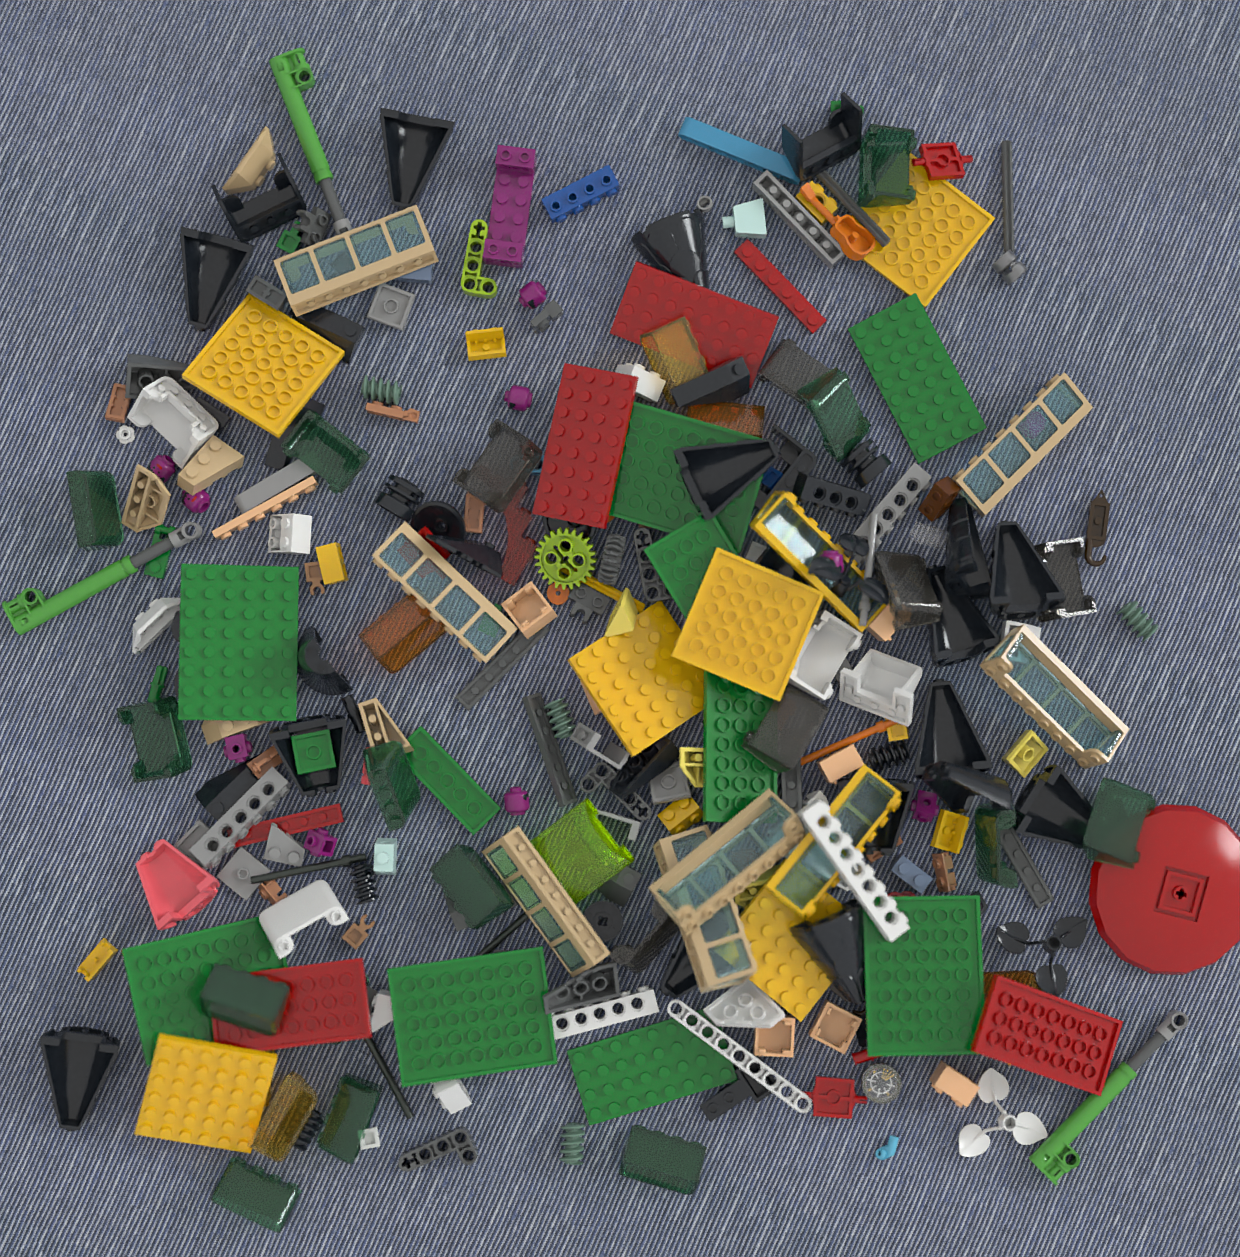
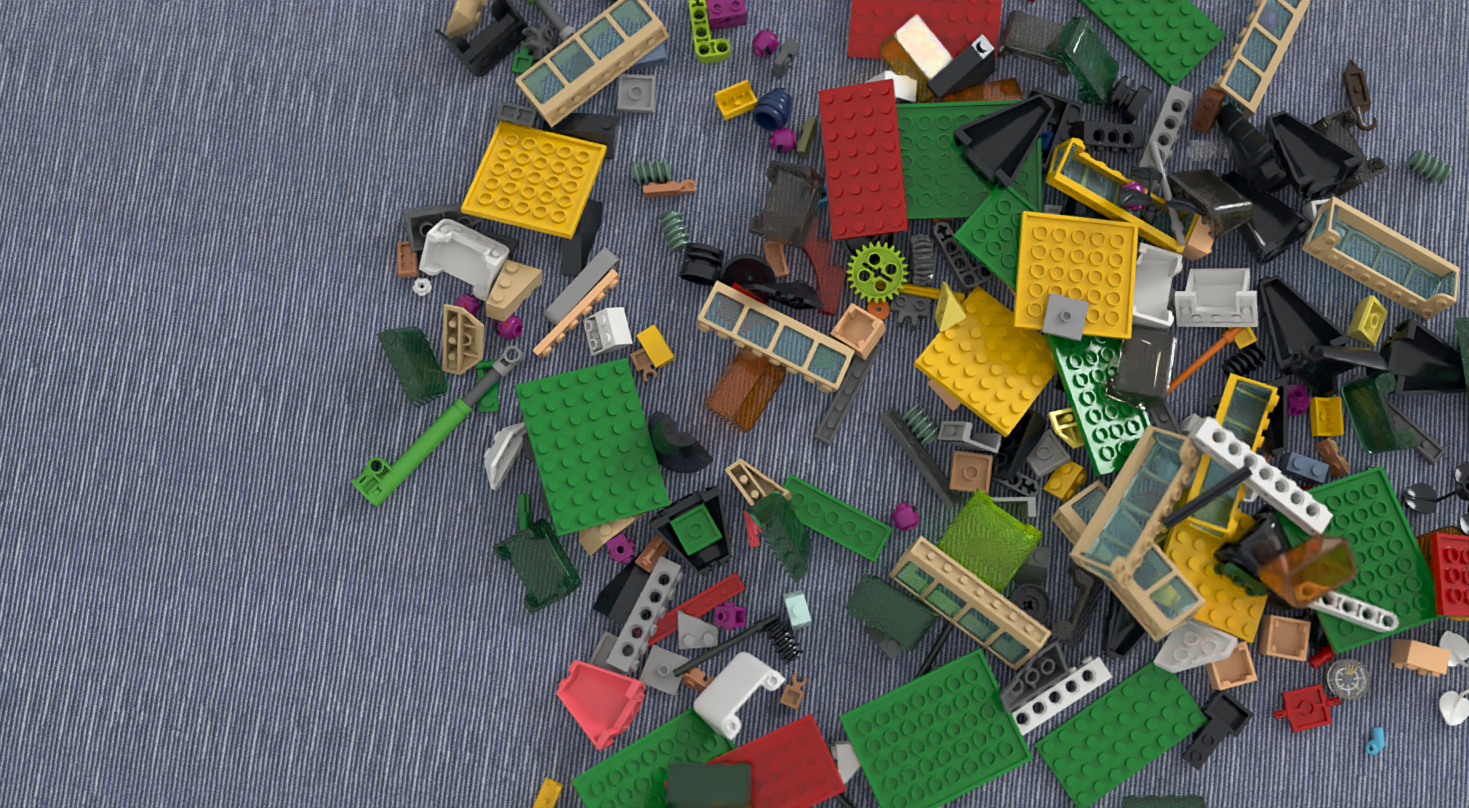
camera: 15 degrees left, 5 degrees down
black cone [180,227,255,332] -> none
clear green windscreen [280,409,372,494] -> none
black pin [341,694,366,734] -> none
white beam [667,999,812,1113] -> none
light nougat container [816,744,864,785] -> none
none -> sand green piece [658,210,691,252]
none -> dark blue piece [753,88,791,132]
none -> olive plate [796,116,818,159]
none -> medium nougat plate [949,450,993,495]
none -> light grey plate [1041,293,1089,341]
none -> black axle [1162,466,1252,529]
none -> dark green plate [1214,563,1267,597]
none -> clear orange windscreen [1257,534,1357,608]
none -> white beam [1293,583,1398,633]

